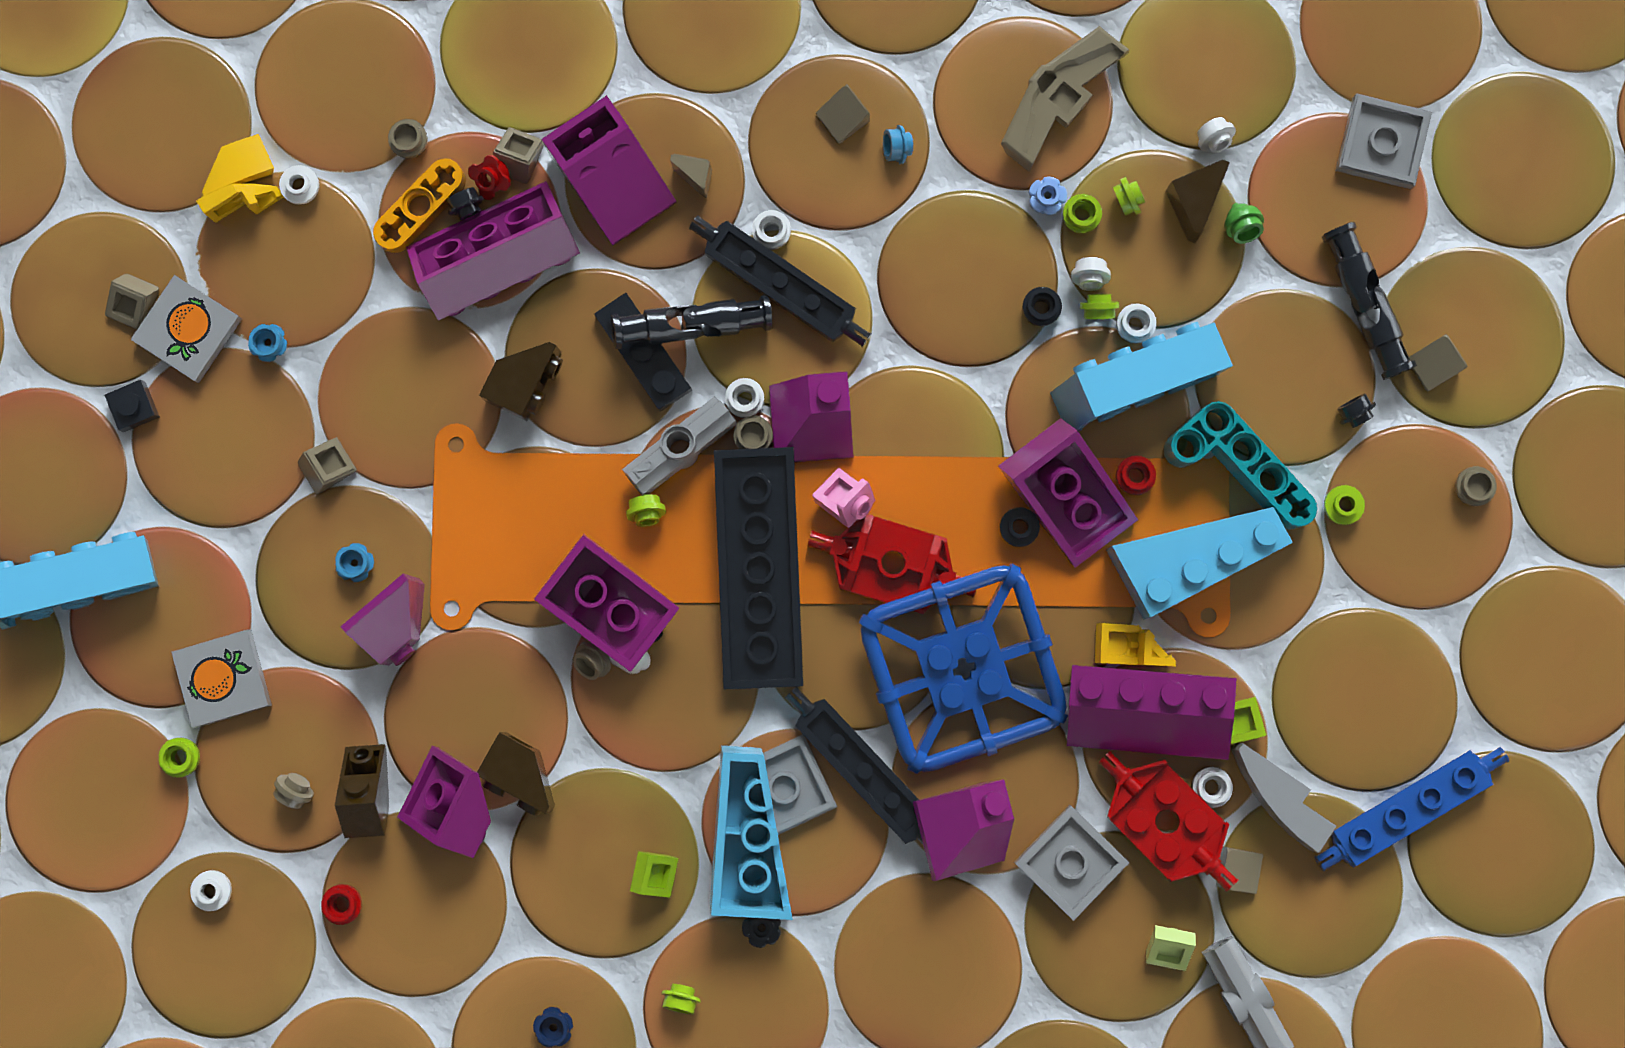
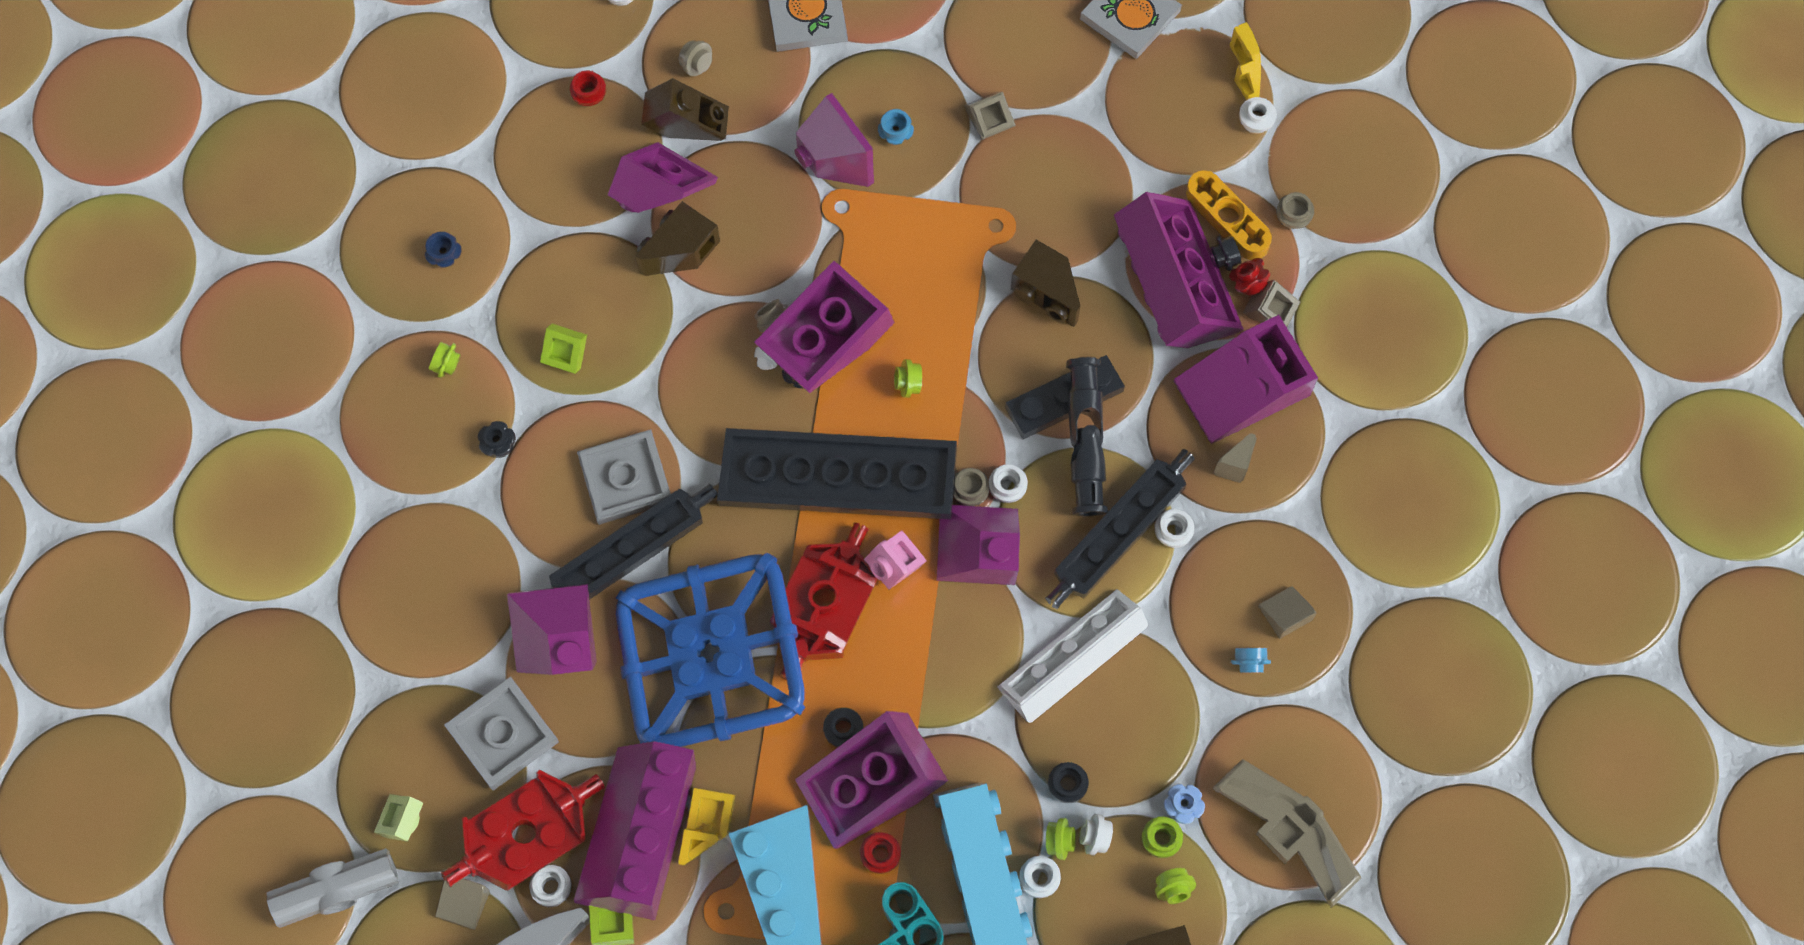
camera: 90 degrees right, 15 degrees down
yellow slope [201,134,274,197] -> none
dark azure plate [248,324,287,362] -> none
light grey piece [622,396,737,495] -> none
medium azure wedge [710,746,793,920] -> none
none -> white slope [997,589,1148,723]

